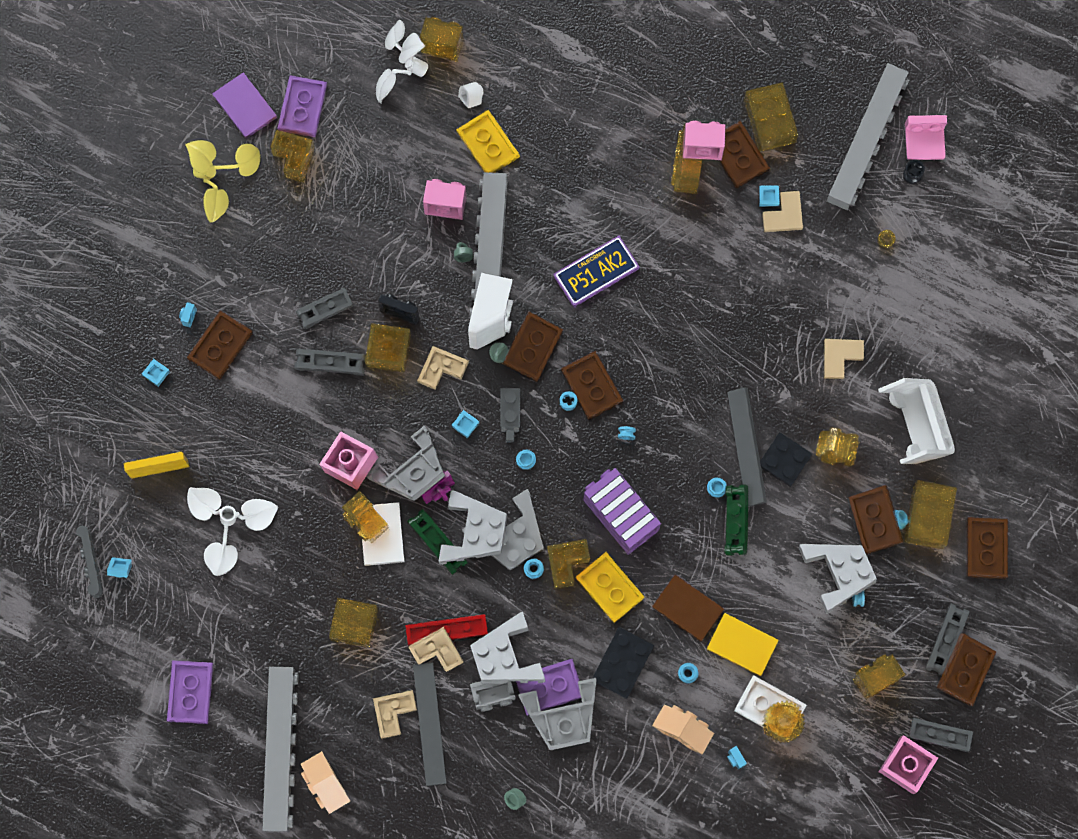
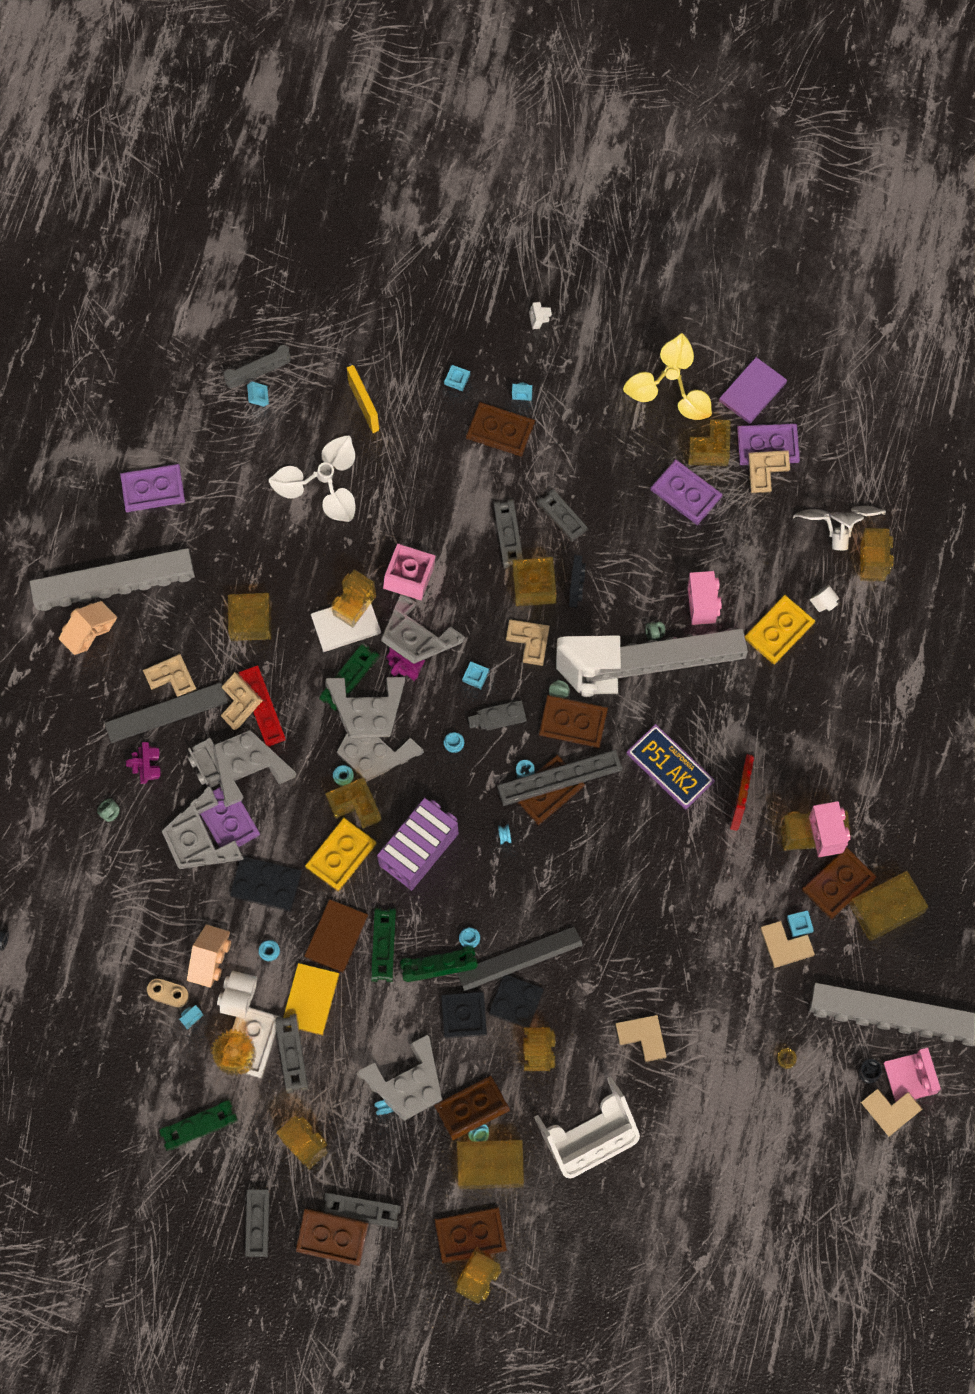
camera: 80 degrees right, 5 degrees down
bright pink brick [879,735,938,794] -> none
none -> magenta hips [126,742,160,784]
none -> tan plate [147,979,189,1008]
none -> dark green plate [159,1100,238,1151]
none -> white brick [217,971,257,1019]
none -> dark grey plate [275,1014,309,1094]
none -> dark green plate [371,907,396,982]
none -> black plate [442,992,487,1039]
none -> clear yellow brick [455,1247,502,1304]
none -> dark grey tile [497,750,622,806]
none -> white tile [529,302,552,329]
none -> medium lavender tile [651,459,722,525]
none -> red tile [730,754,754,831]
none -> tan tile [748,450,790,493]
none -> tan tile [861,1089,923,1136]

